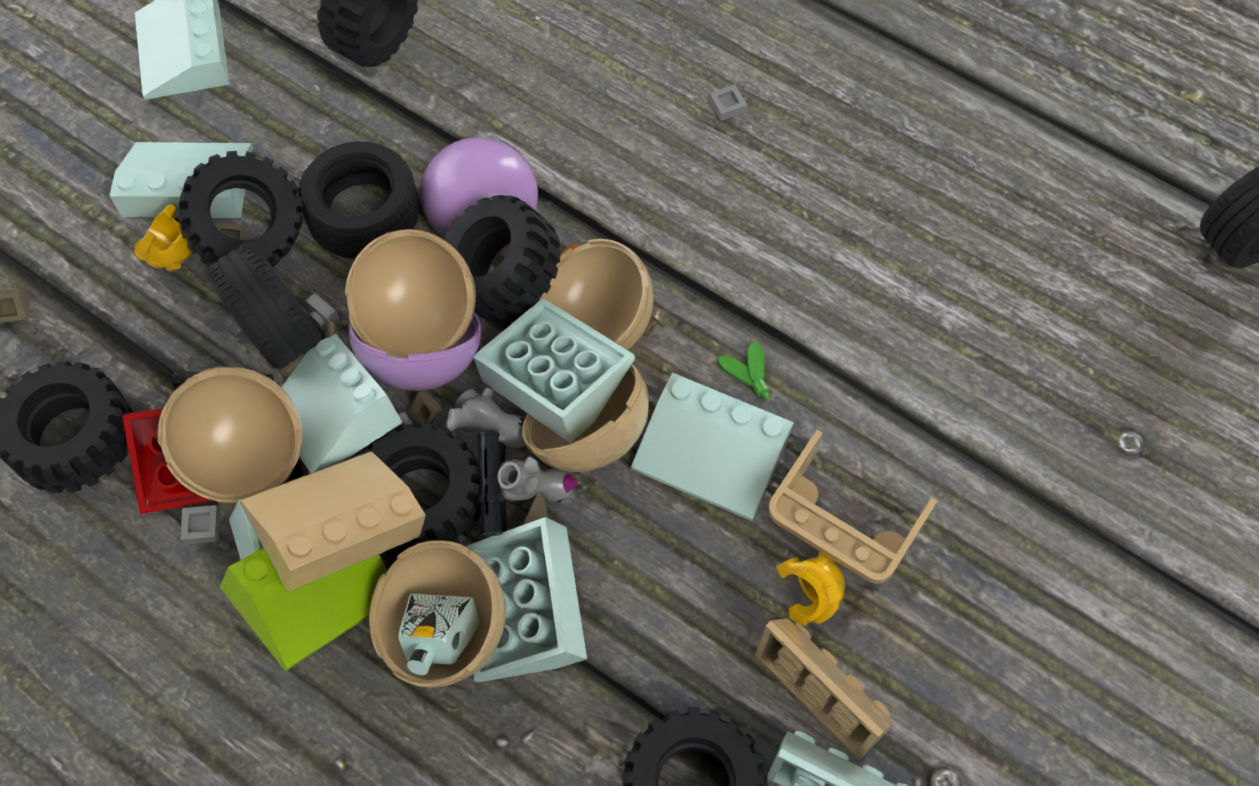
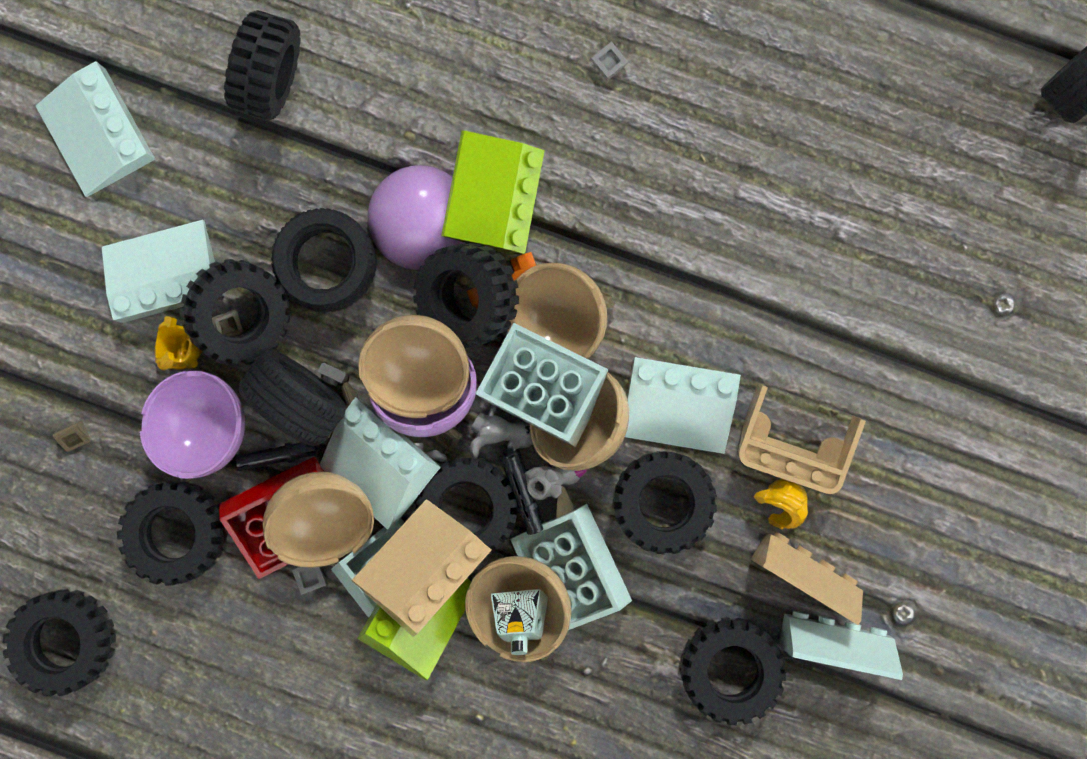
camera: 15 degrees left, 25 degrees up
bright green piece [717,342,770,401] -> none
none -> lavender piece [140,371,245,479]
none -> lime slope [441,130,545,254]
none -> black tyre [613,451,717,555]

